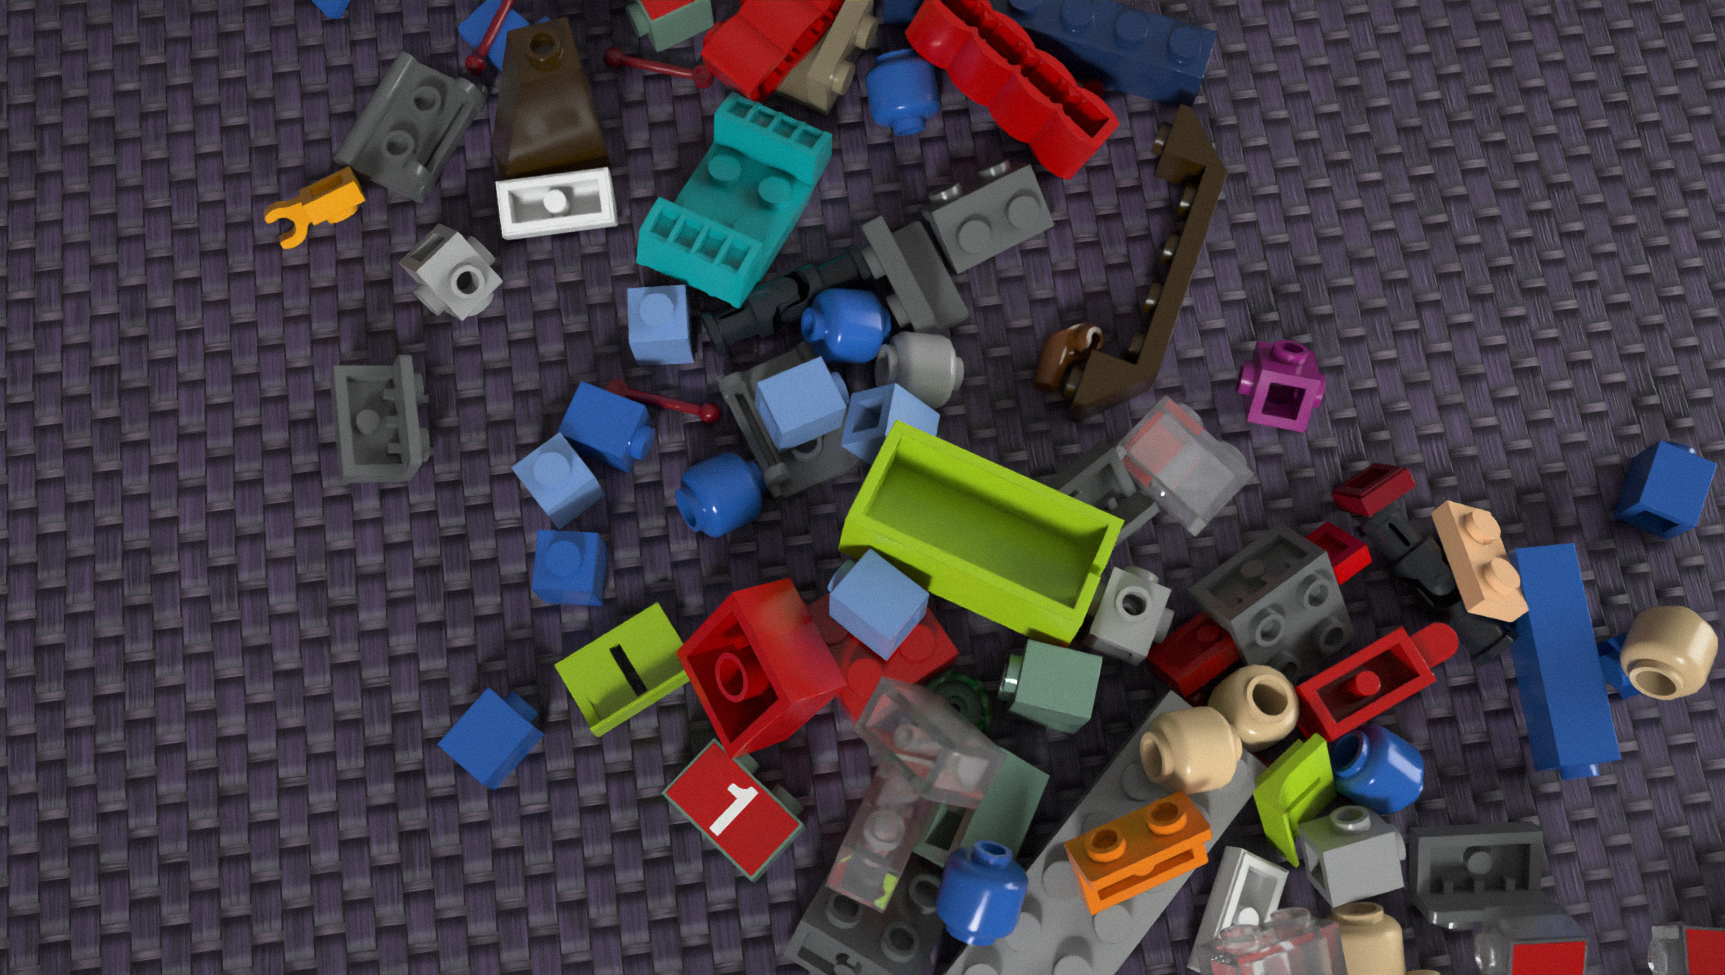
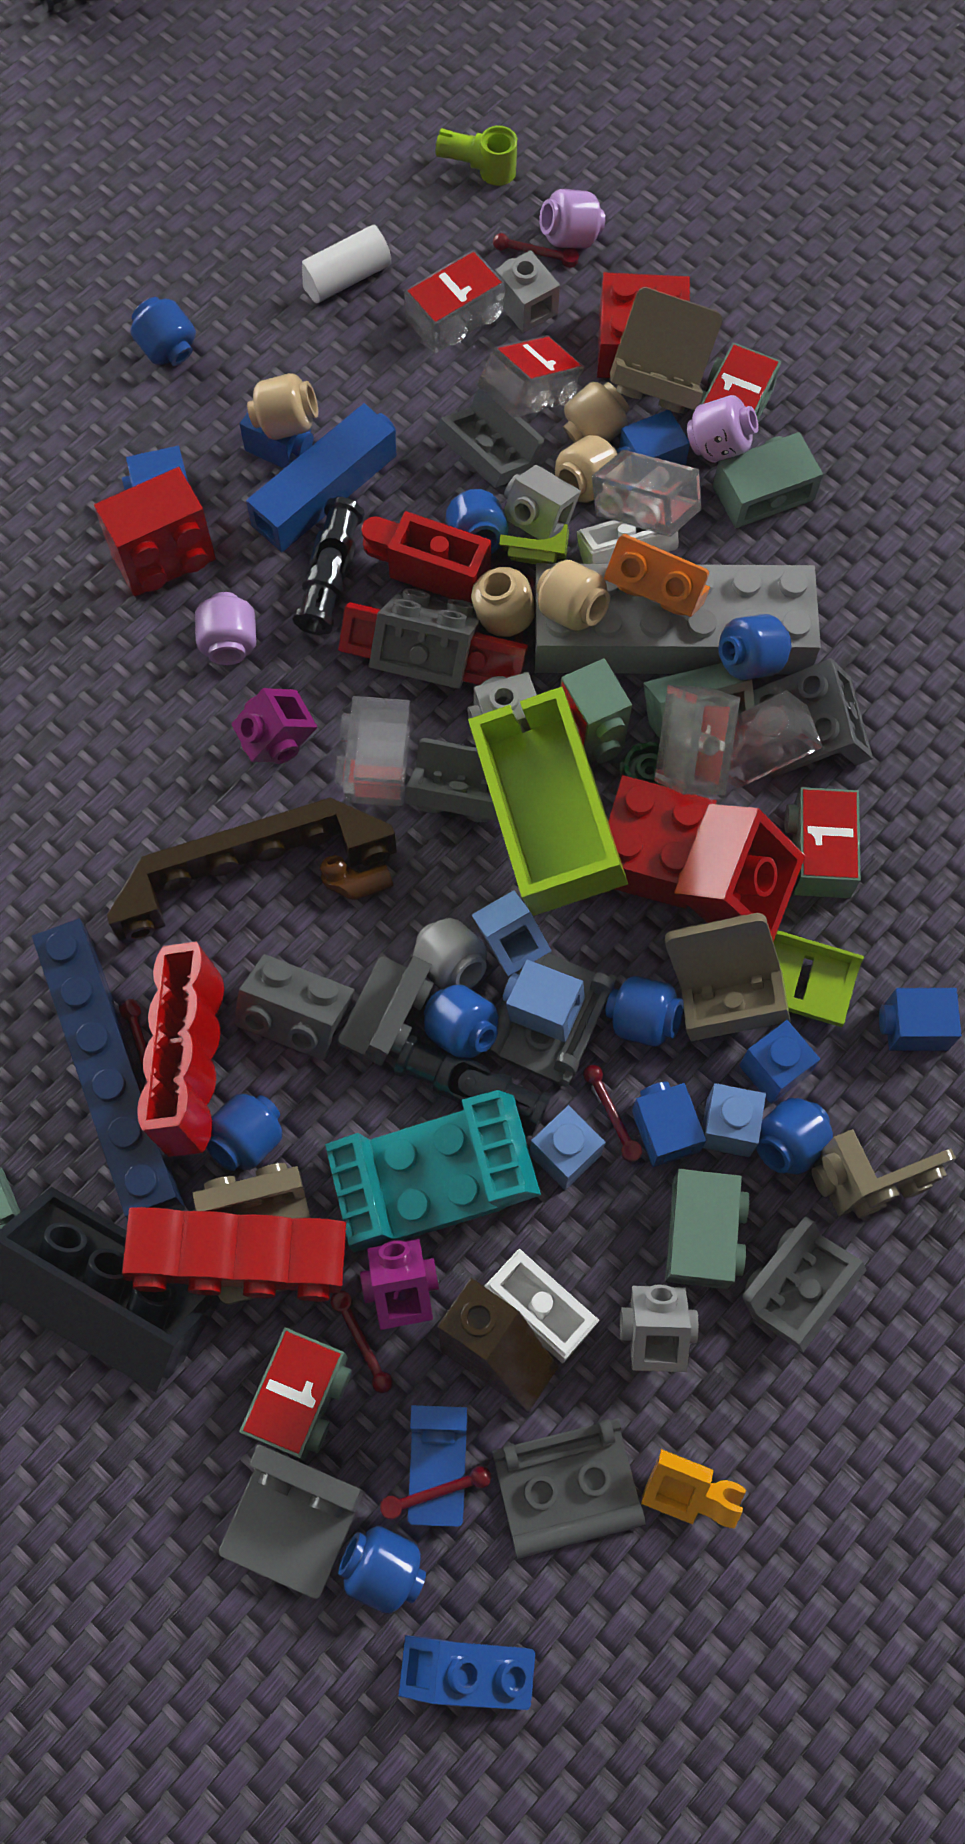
camera: 130 degrees left, 5 degrees down
medium blue brick [827,549,929,661] -> none
dark red tile [1330,462,1417,517] -> none
light nougat plate [1431,500,1529,622] -> none
none -> red brick [93,467,216,597]
none -> lavender head [195,592,256,665]
none -> magenta brick [360,1239,439,1330]
none -> dark tan bracket [665,913,791,1041]
none -> sand green brick [665,1169,749,1289]
none -> blue head [756,1098,833,1175]
none -> dark tan bracket [812,1129,956,1219]

